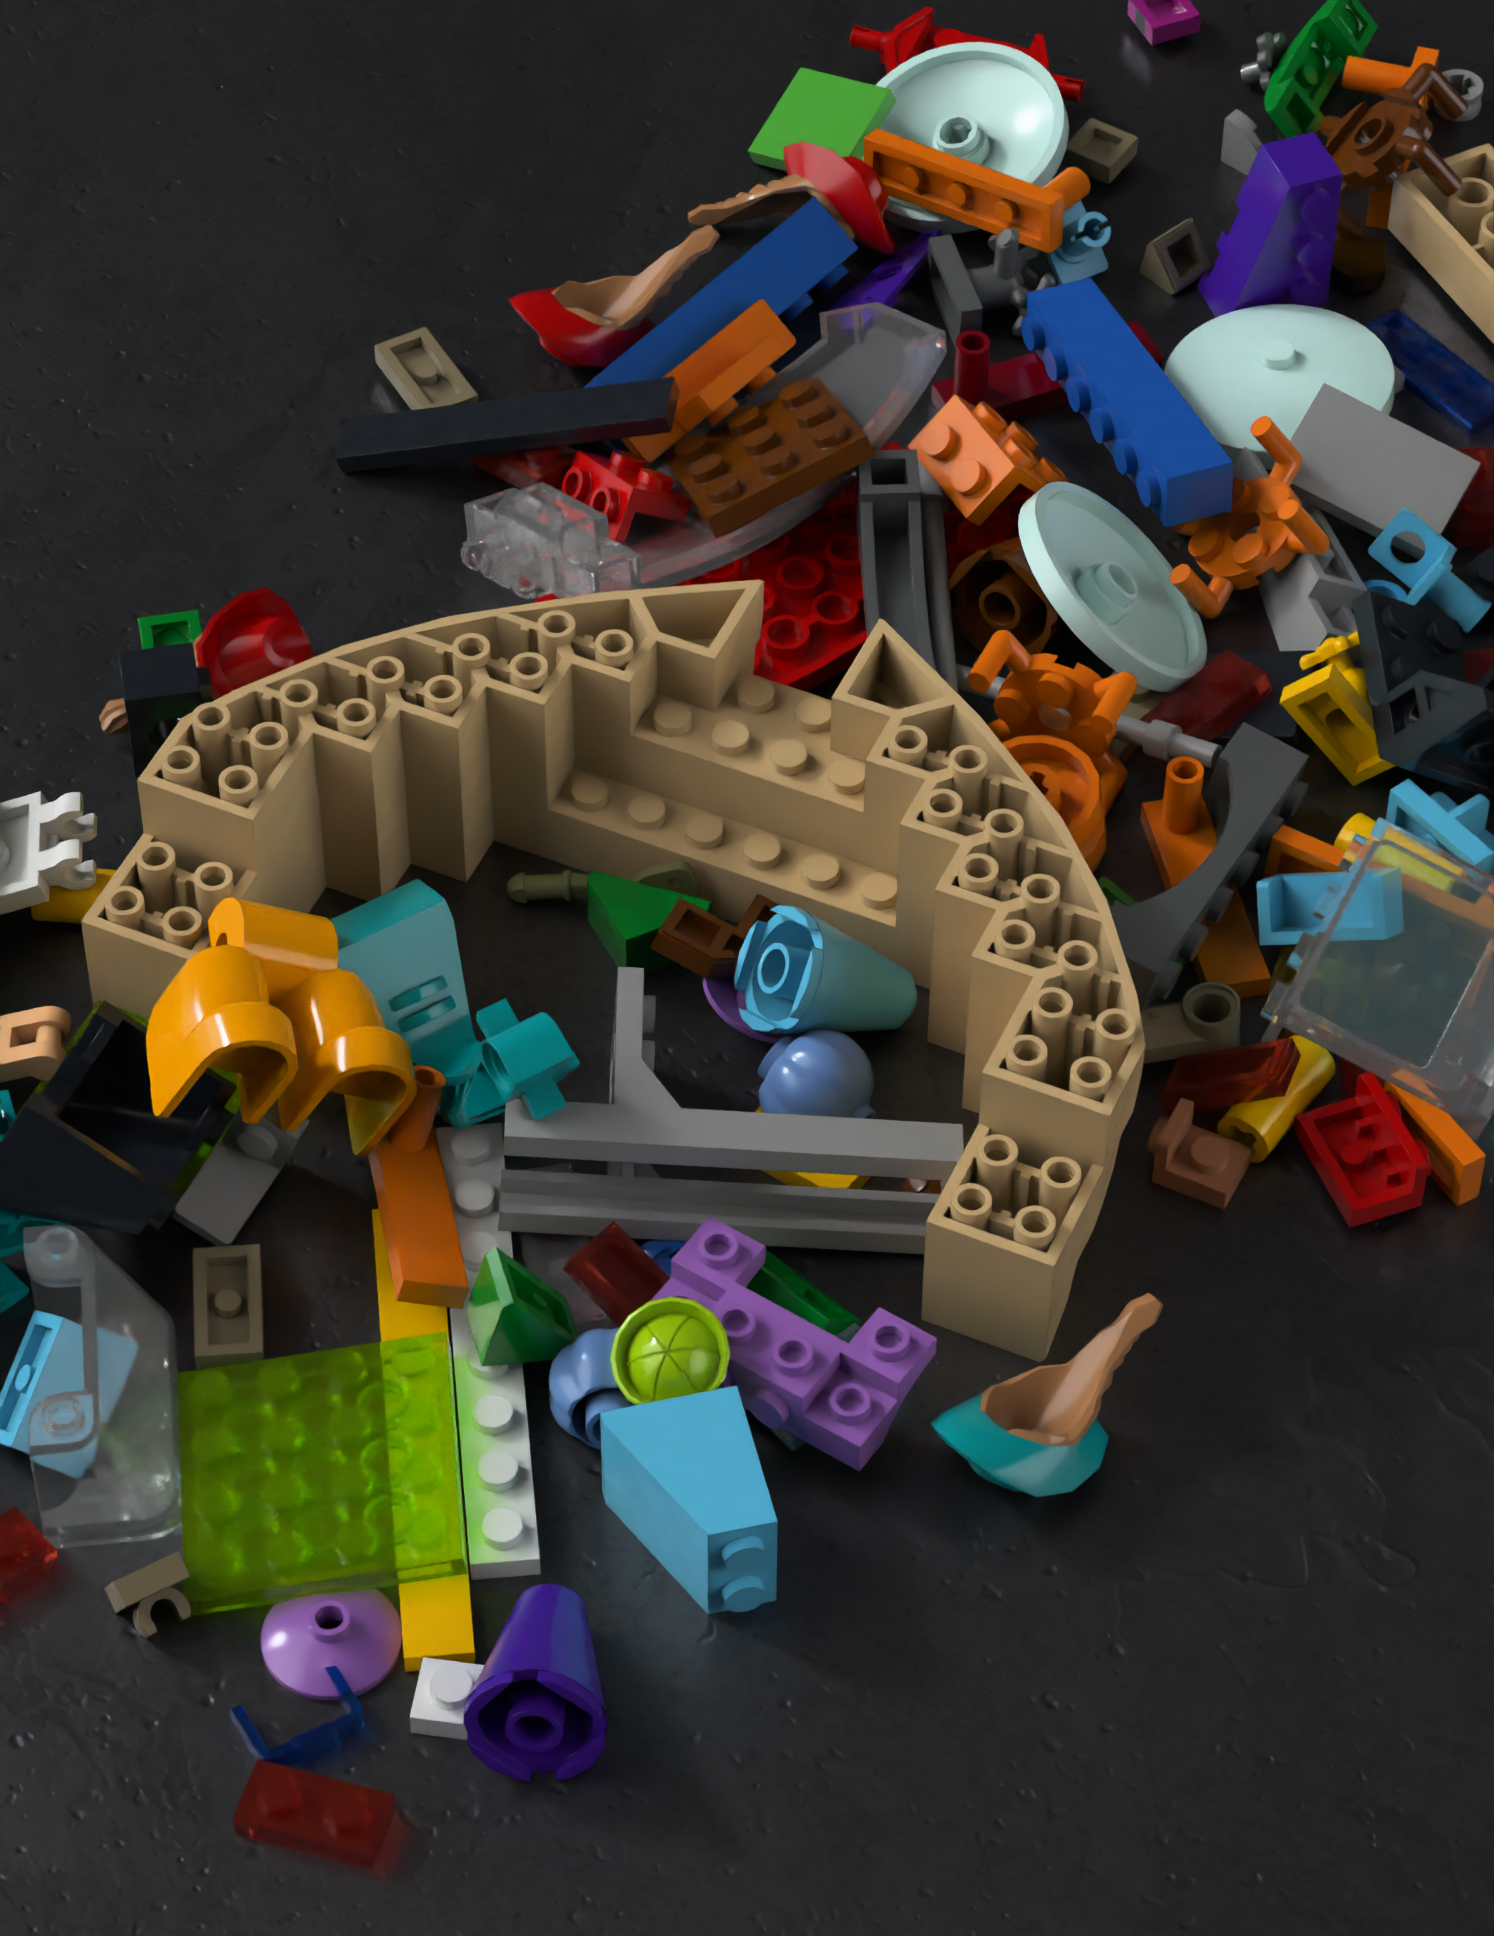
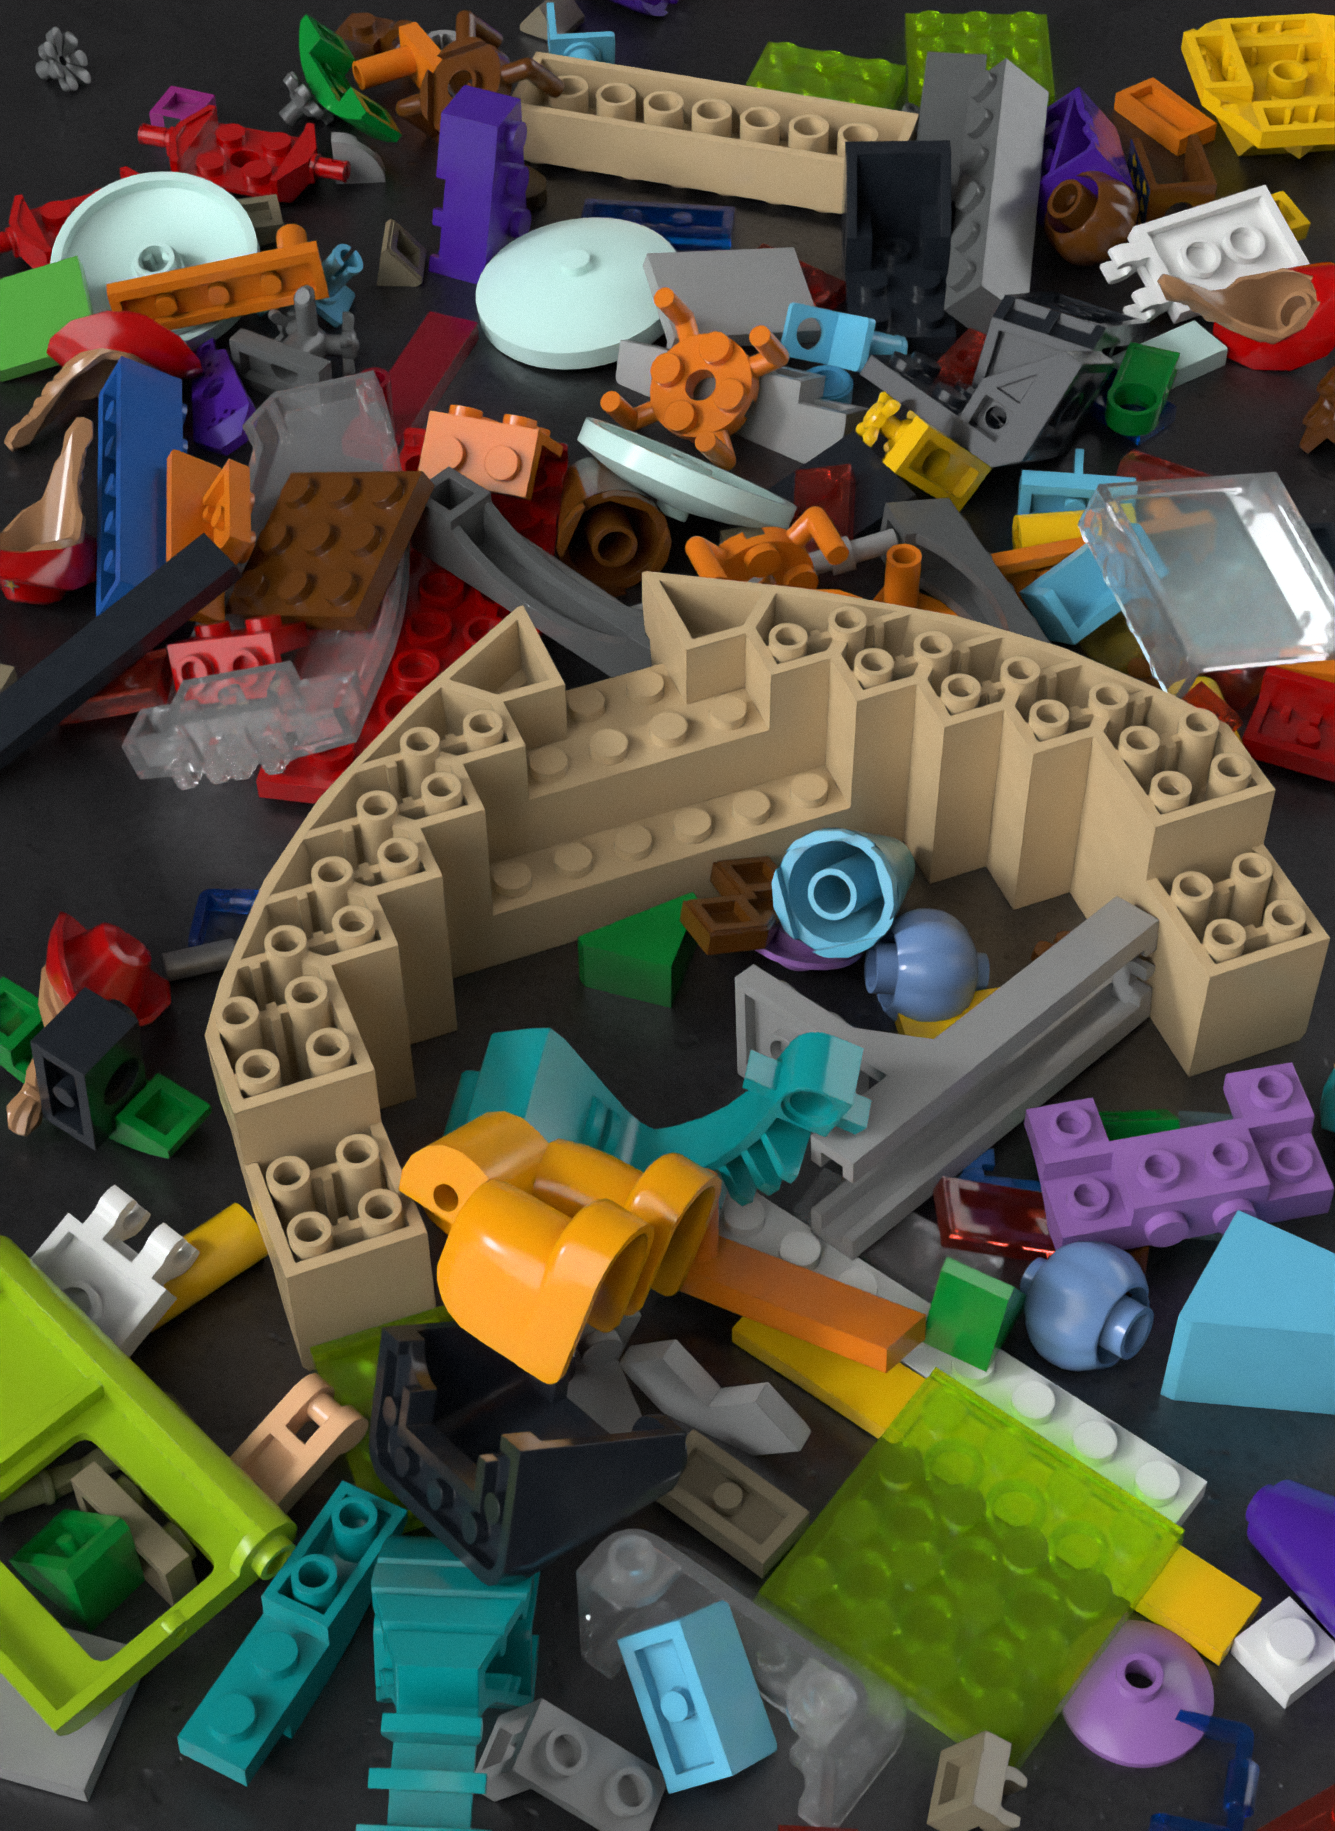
camera: 45 degrees left, 0 degrees up
olive piece [506,860,701,903] -> none
lime hat [610,1296,730,1405] -> none
blue brick [1021,277,1233,528] -> none
none -> red plate [138,105,351,203]
none -> reddish brown plate [335,13,412,59]
none -> light grey tile [618,1339,812,1456]

